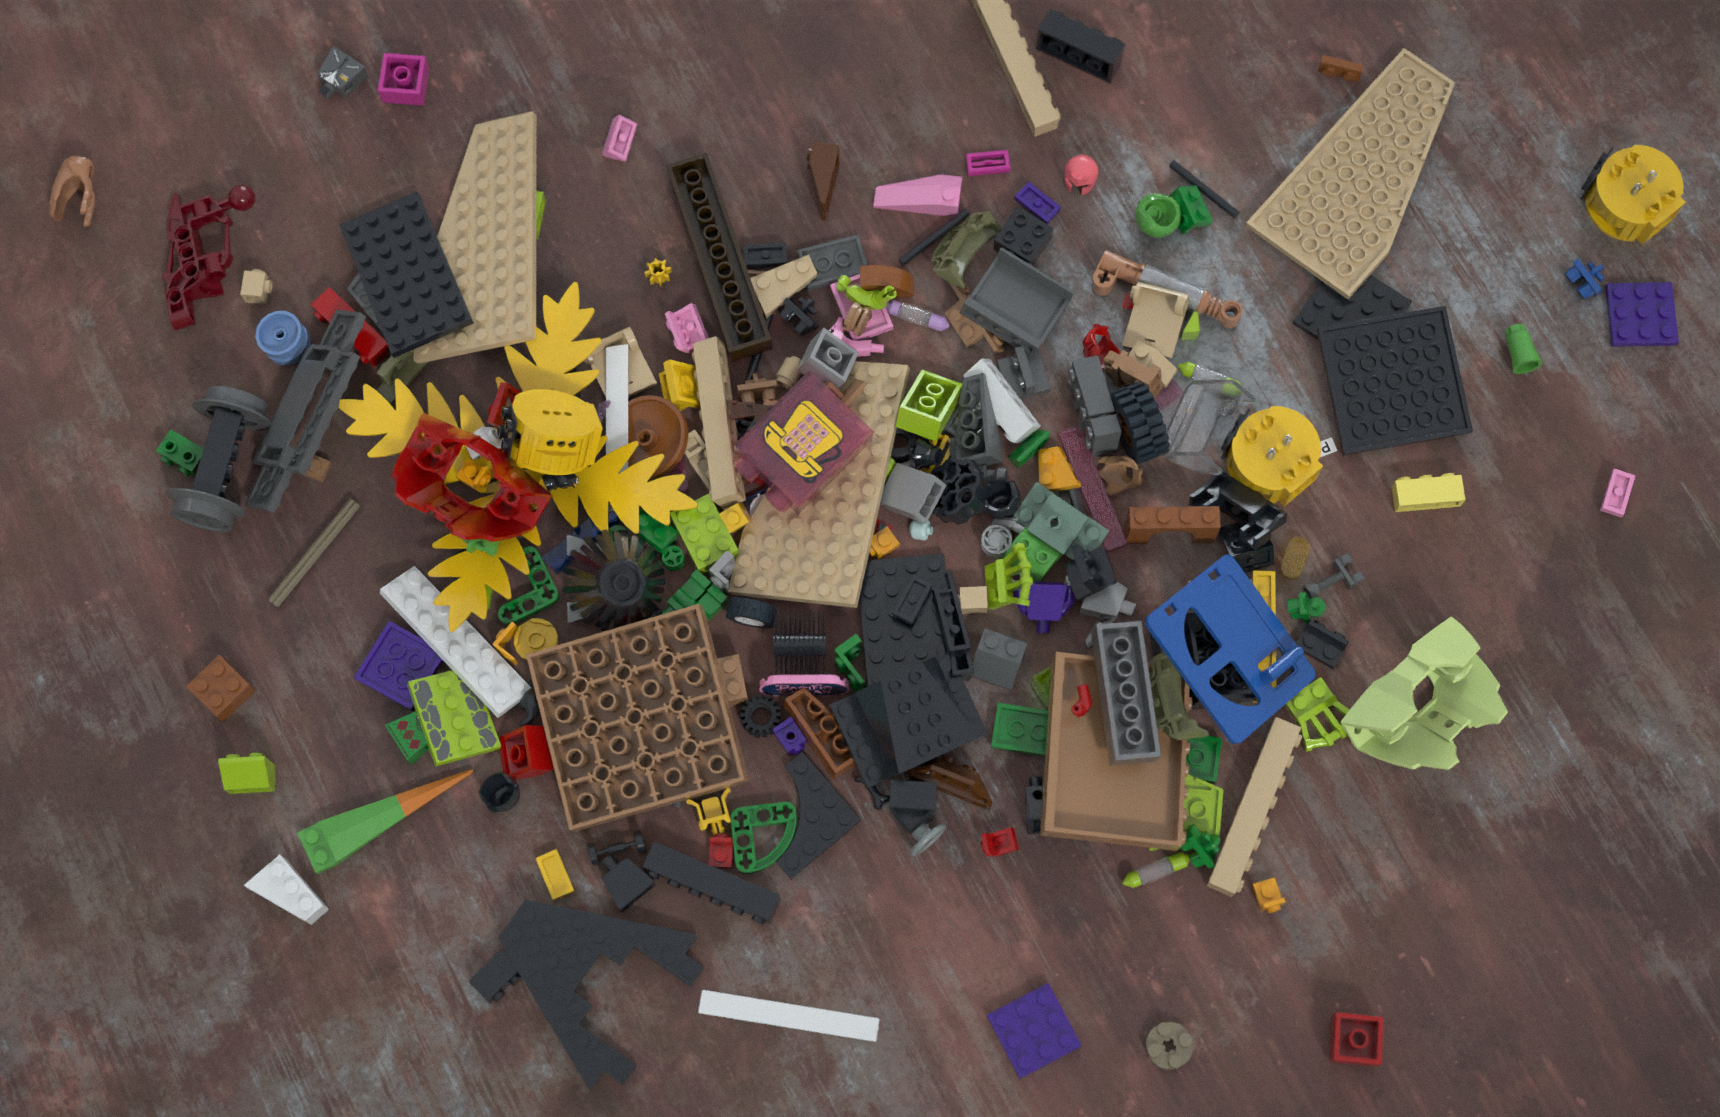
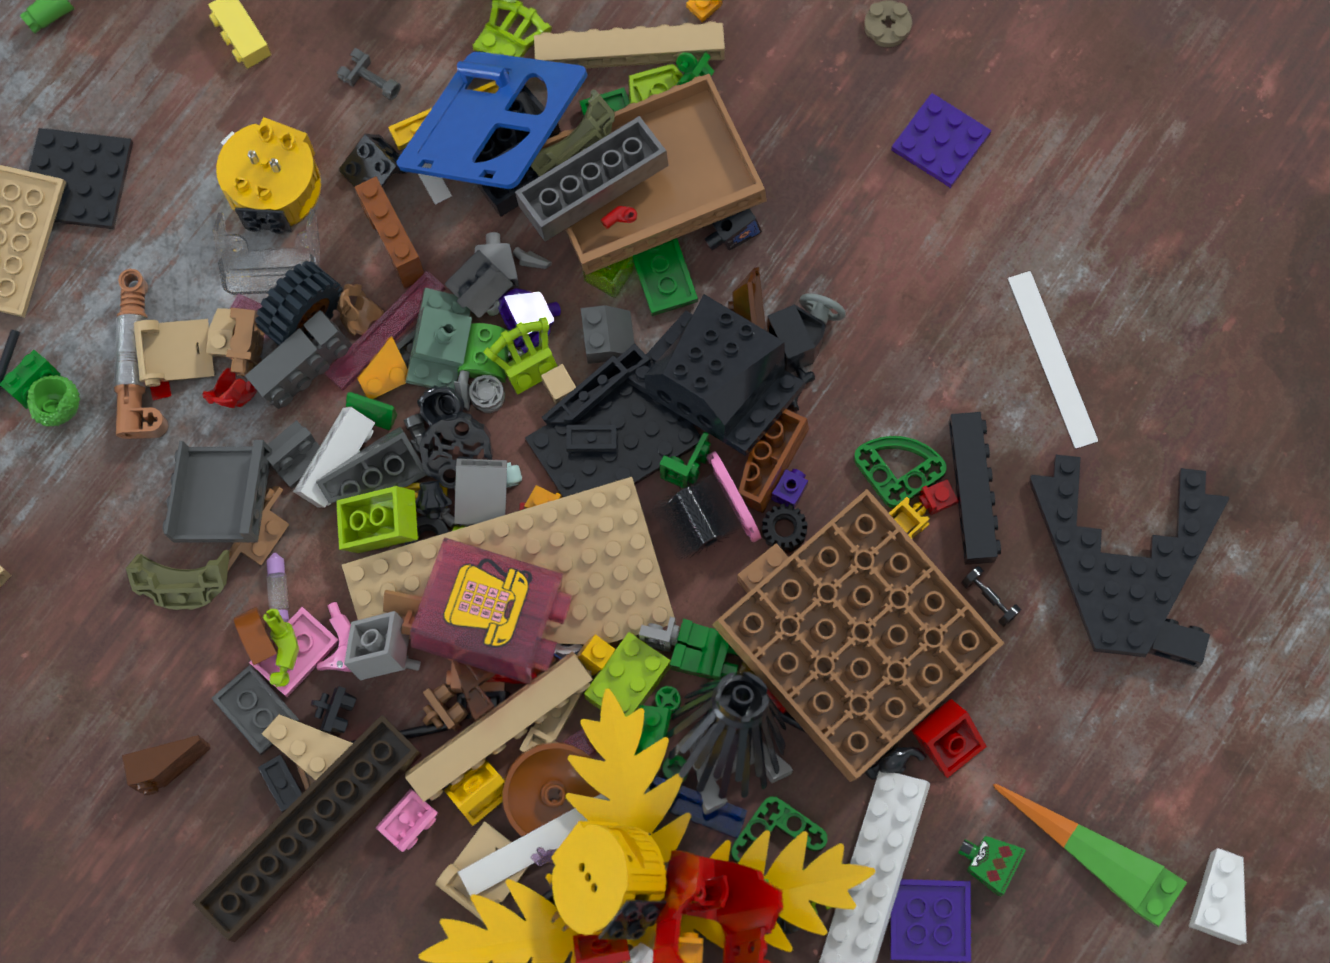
camera: 115 degrees left, 0 degrees up
lime plate [407,670,501,767] -> none
black helmet [479,772,520,813] -> none
light orange bracket [492,622,518,666] -> none
yellow tile [514,618,559,661] -> none
yellow tile [535,849,575,901] -> none
black torso [602,854,656,913] -> none
yellow gear [645,258,672,286] -> none
black wheel [726,597,777,629] -> none
tan brick [776,356,802,390] -> none
black plate [776,752,861,880] -> none
medium nougat wheel [843,302,872,337] -> none
bright pink wedge [873,175,962,217] -> none
black bar [899,208,970,266] -> none
dark pink tile [966,150,1010,176] -> none
red bracket [981,827,1019,857] -> none
black brick [993,207,1053,265] -> none
dark purple plate [1014,181,1061,224] -> none
coral helmet [1064,154,1099,195] -> none
piece [1122,852,1190,888] -> none
clear piece [1178,361,1243,395] -> none
lime slope [1181,311,1200,340] -> none
black bracket [1189,469,1287,550] -> none
clear yellow tile [1280,537,1310,580] -> none
green hips [1287,592,1326,624] -> none
black bracket [1296,620,1349,669] -> none
black plate [1317,306,1473,456] -> none

